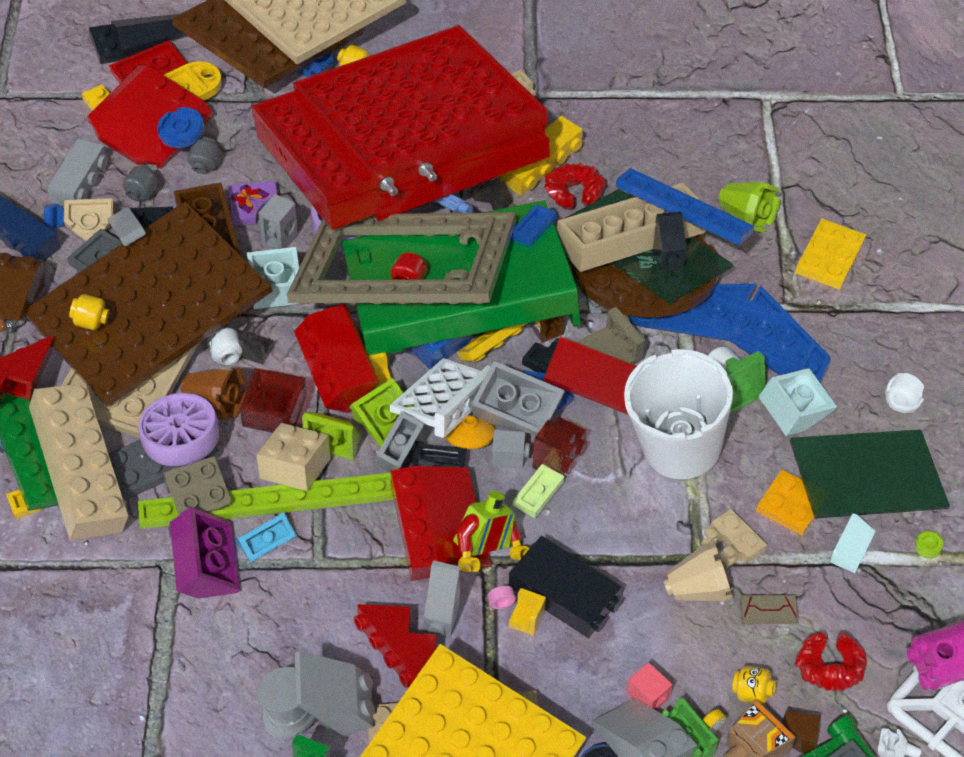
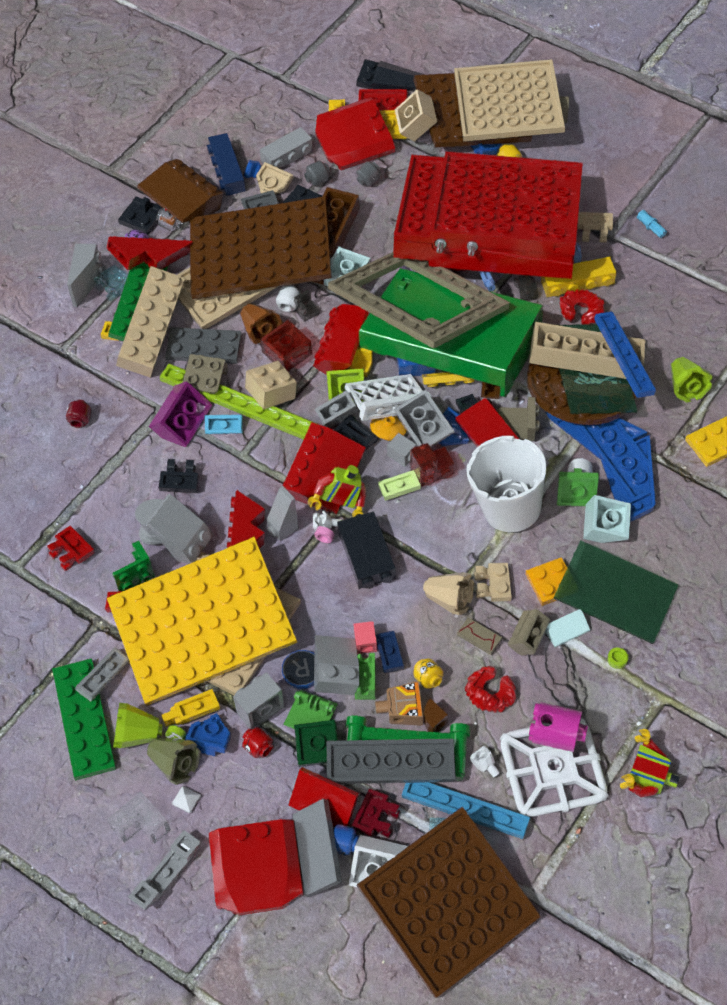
camera: 40 degrees right, 5 degrees up
yellow head [69,294,109,330] -> none
light grey tile [107,207,146,246] -> none
lavender piece [138,393,219,466] -> none
blue tile [157,107,205,148] -> none
medium lavender tile [228,181,277,226] -> none
light grey brick [259,194,298,250] -> none
lime slope [302,412,361,461] -> none
red head [390,252,427,280] -> none
yellow panel [509,588,546,636] -> none
blue tile [510,205,557,247] -> none
black slope [652,211,686,271] -> none
yellow tile [702,709,727,734] -> none
white hair [885,372,924,414] -> none
none -> dark red head [66,399,91,428]
none -> black plate [158,459,199,493]
none -> white piece [313,511,341,531]
none -> dark blue plate [375,631,404,673]
none -> tan brick [395,89,437,142]
none -> dark tan brick [507,609,550,656]
none -> medium azure axle [637,210,667,238]

